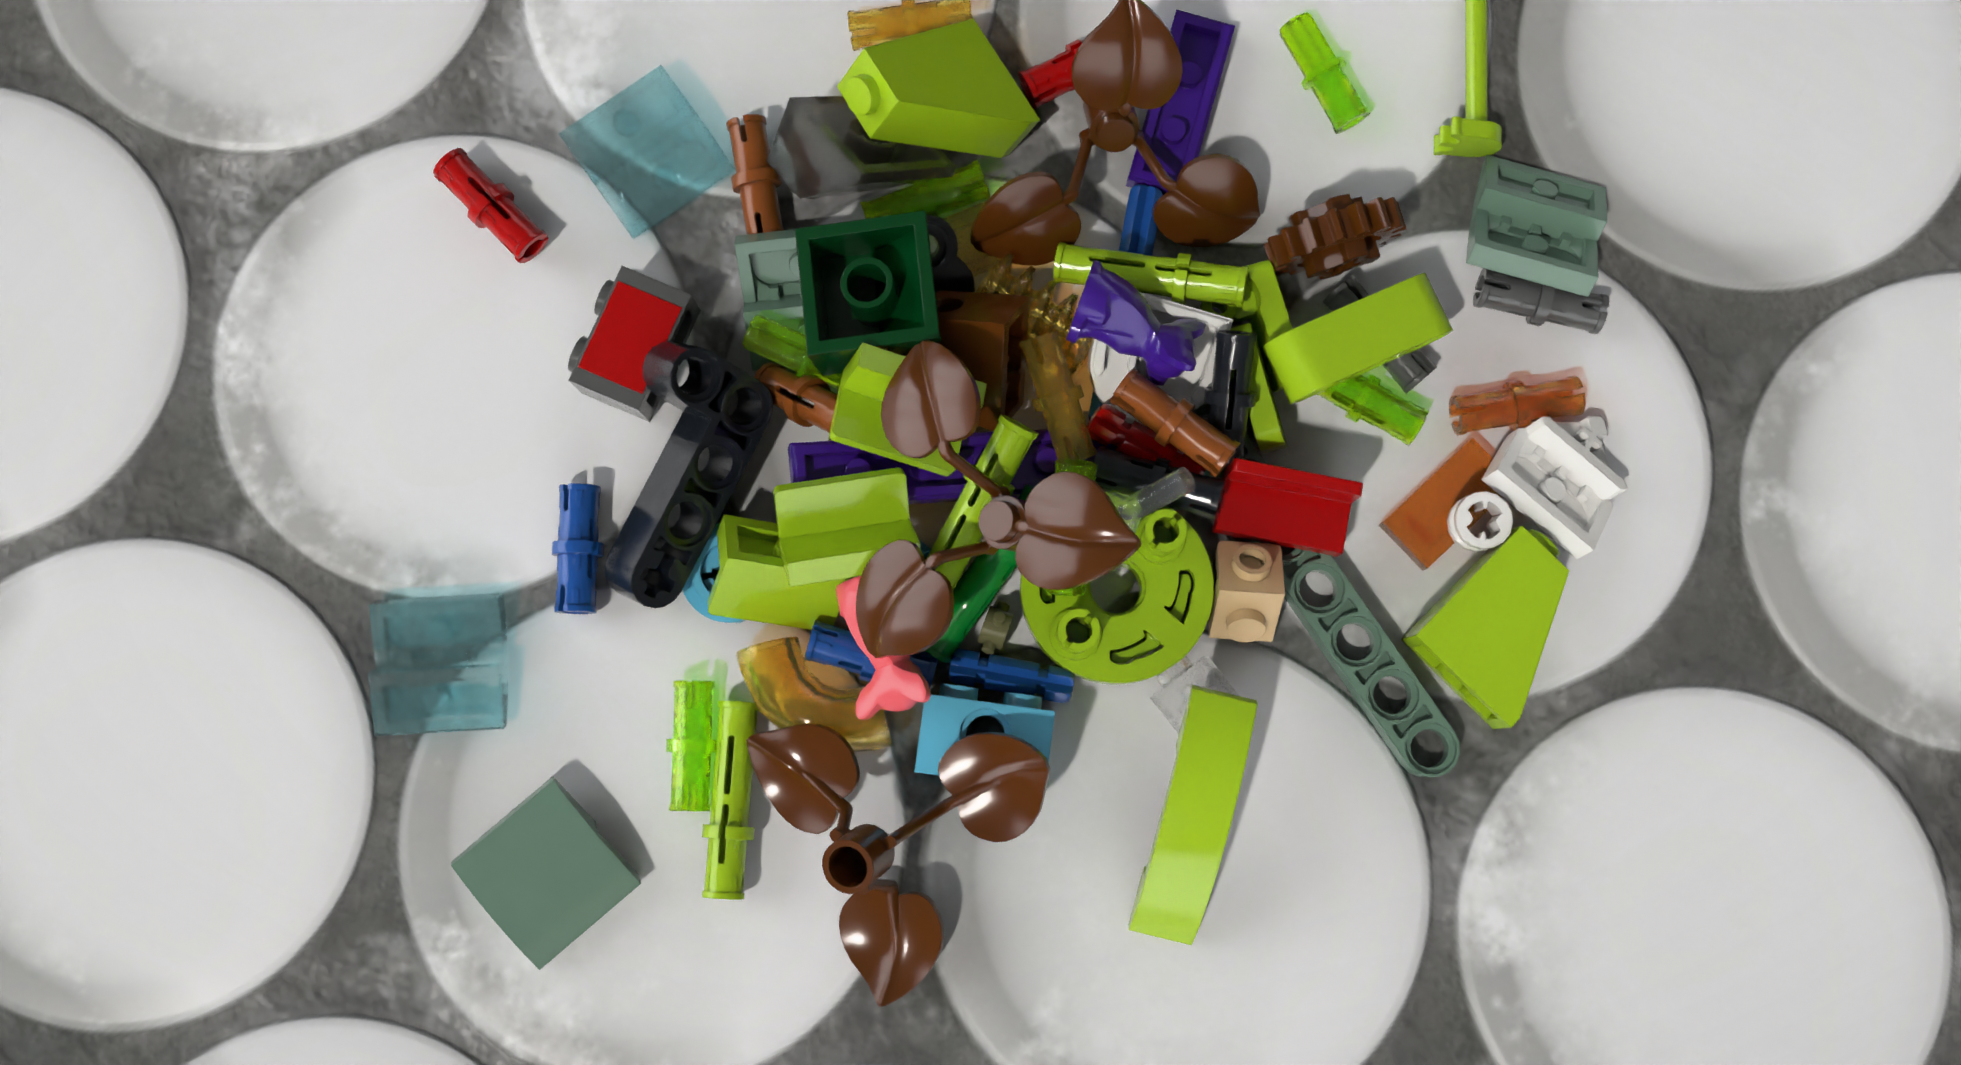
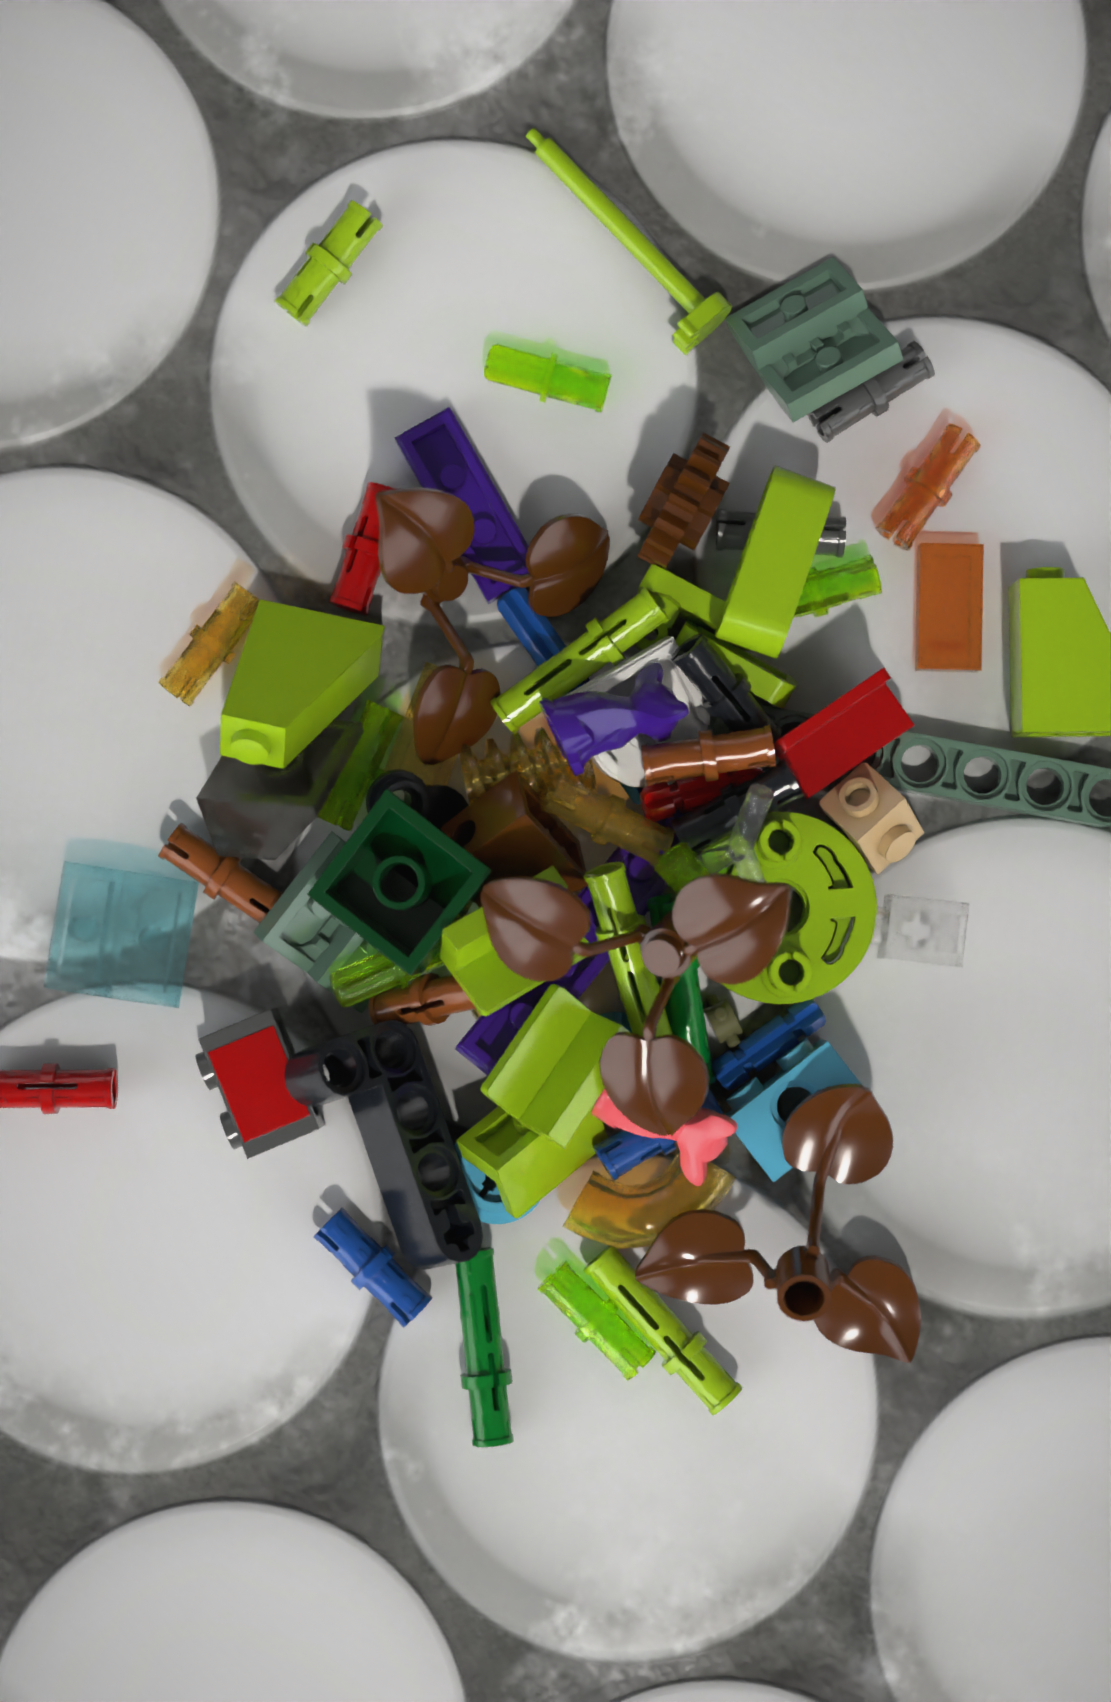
camera: 40 degrees left, 5 degrees up
clear light blue slope [368,593,508,736] -> none
sand green slope [451,777,641,970] -> none
lime slope [1128,685,1258,945] -> none
white bush [1447,491,1513,552] -> none
white slope [1481,416,1628,559] -> none
none -> green pin [455,1247,514,1447]

